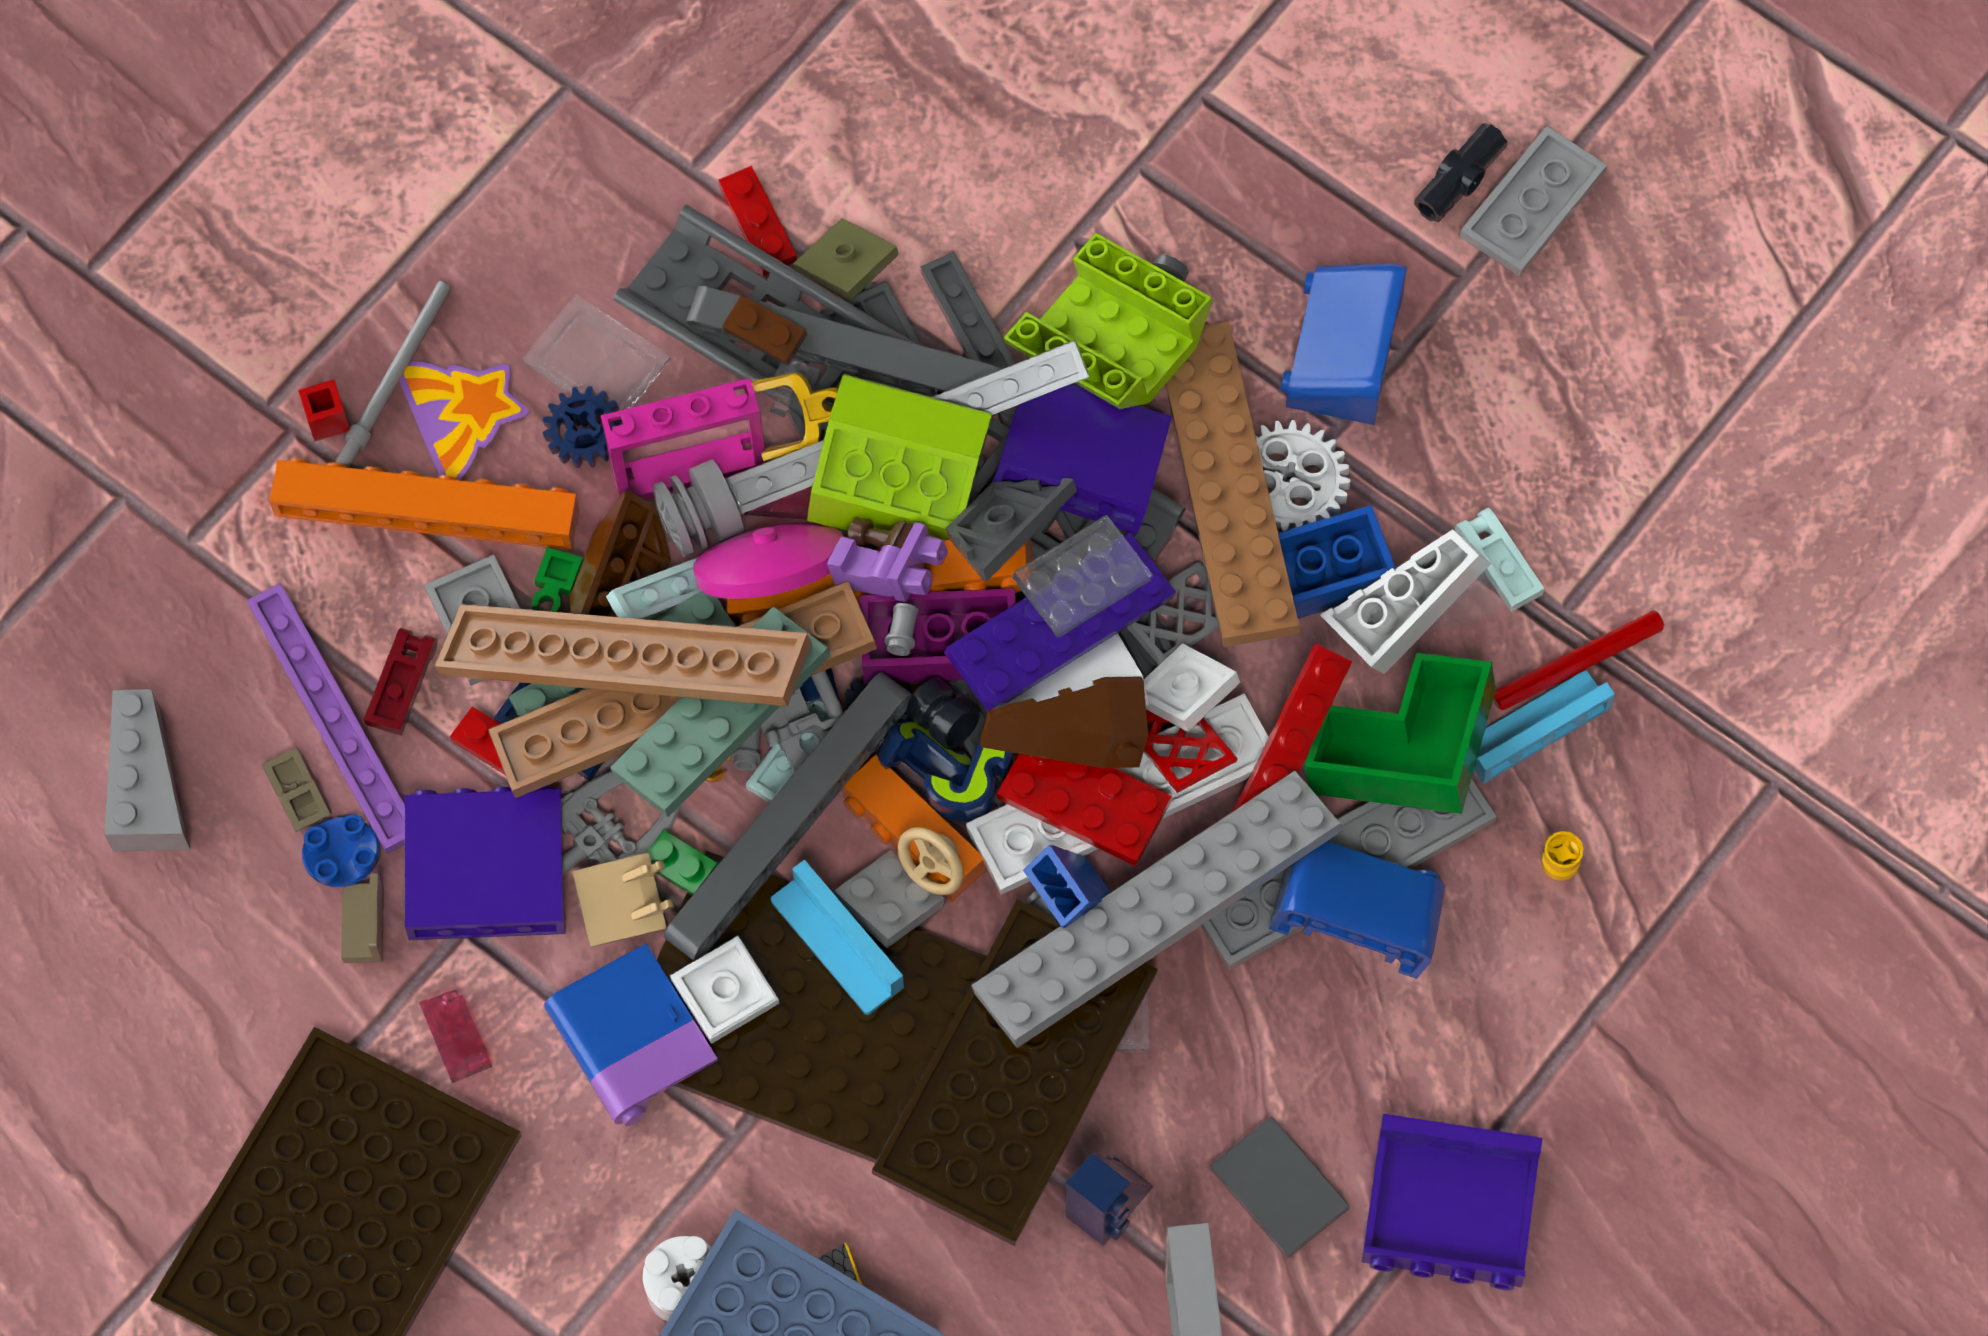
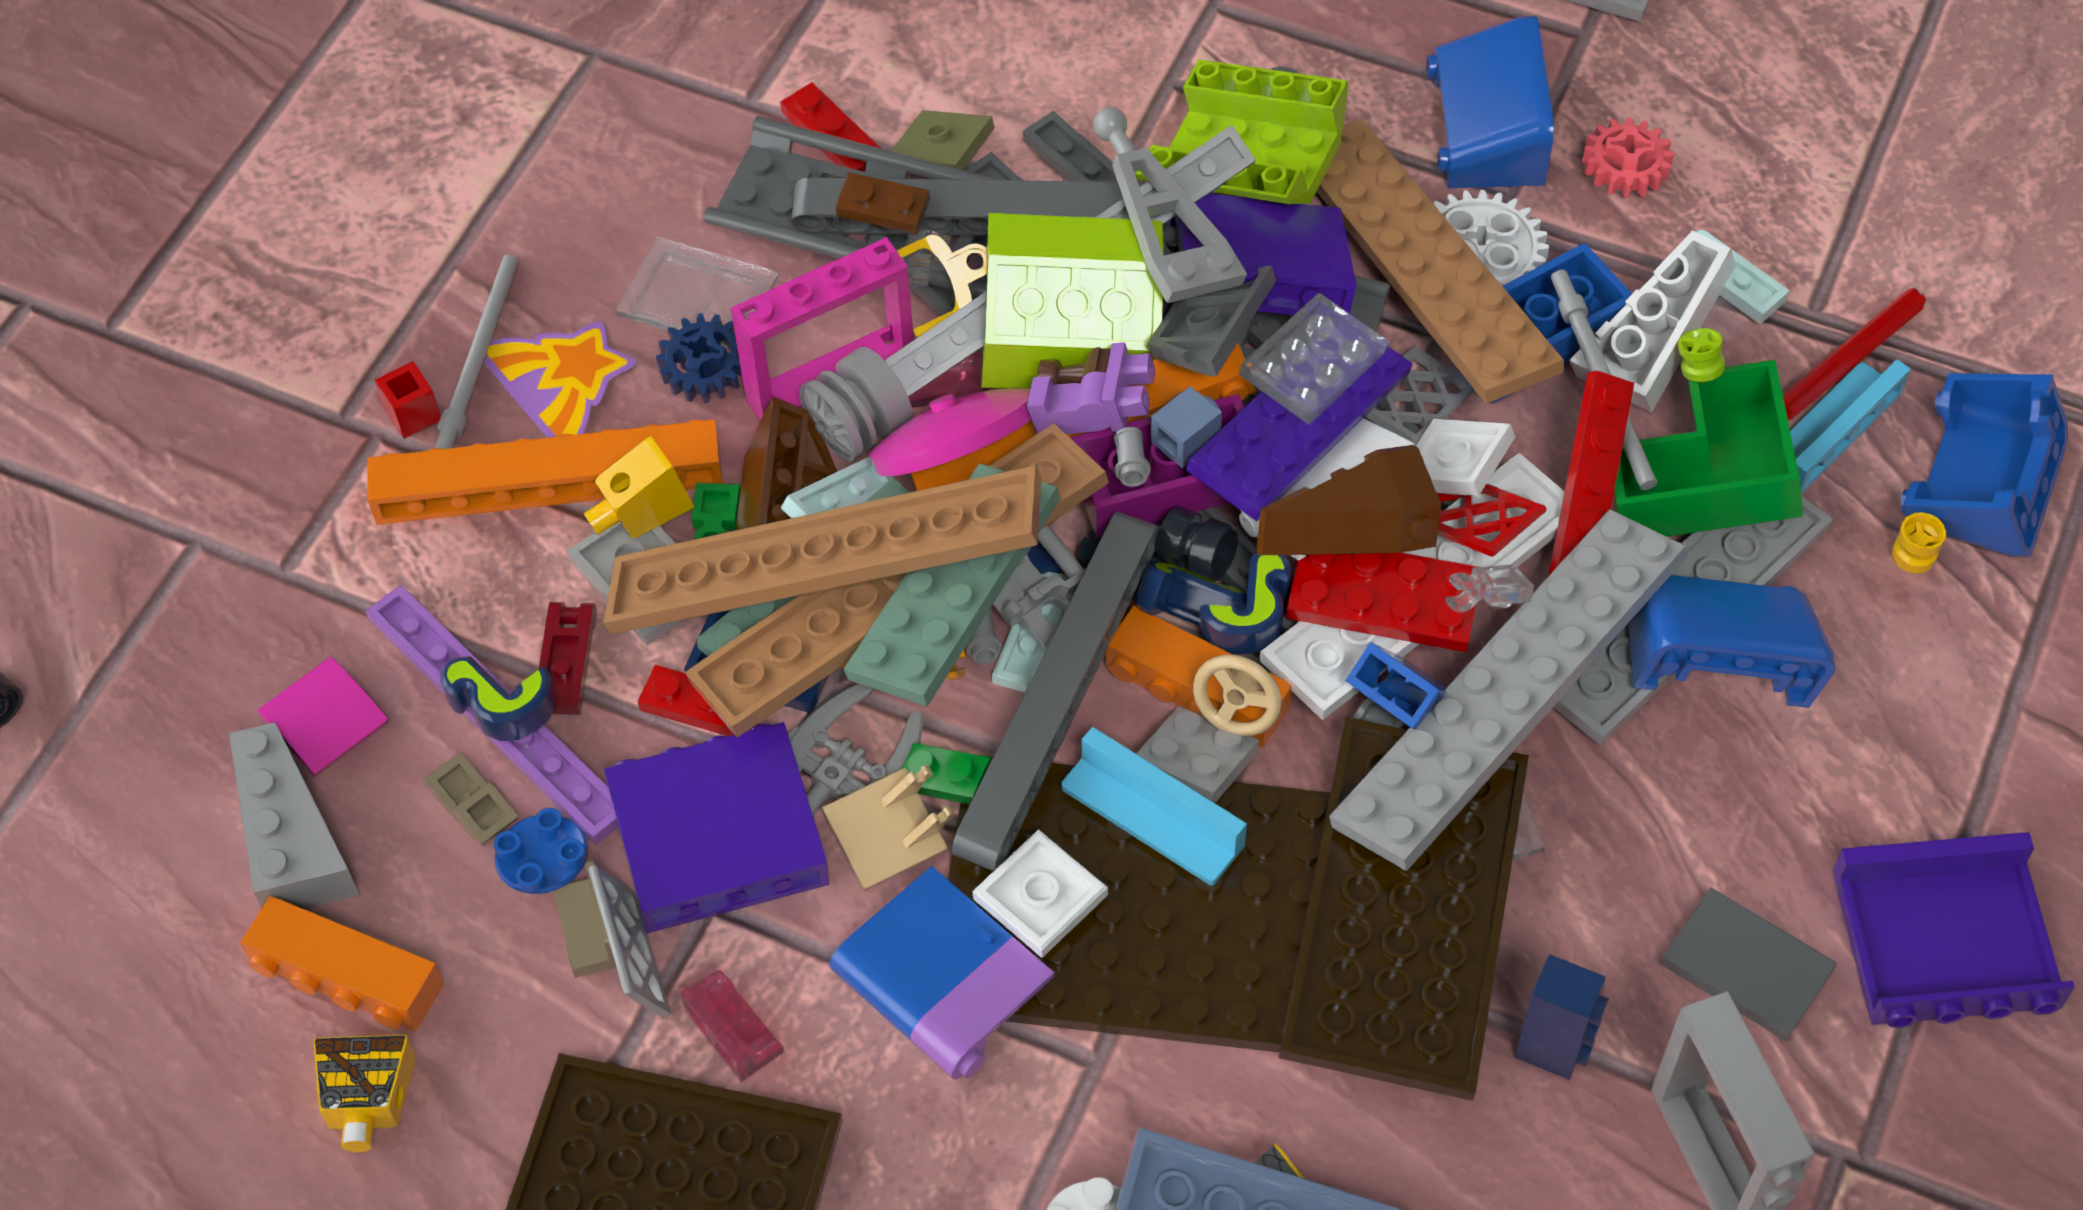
camera: 15 degrees left, 10 degrees down
none -> orange brick [240,895,444,1032]
none -> dark pink slope [257,657,388,778]
none -> torso [314,1035,416,1152]
none -> dark blue animal [440,656,557,741]
none -> yellow torso [583,436,694,538]
none -> light grey window [588,865,671,1018]
none -> light grey plate [1093,107,1247,303]
none -> sand blue brick [1151,386,1222,468]
none -> clear plate [1445,564,1534,612]
none -> light grey bar [1551,270,1657,490]
none -> coral gear [1582,117,1674,198]
none -> lime wheel [1678,328,1726,382]
none -> blue windscreen [1901,373,2068,557]

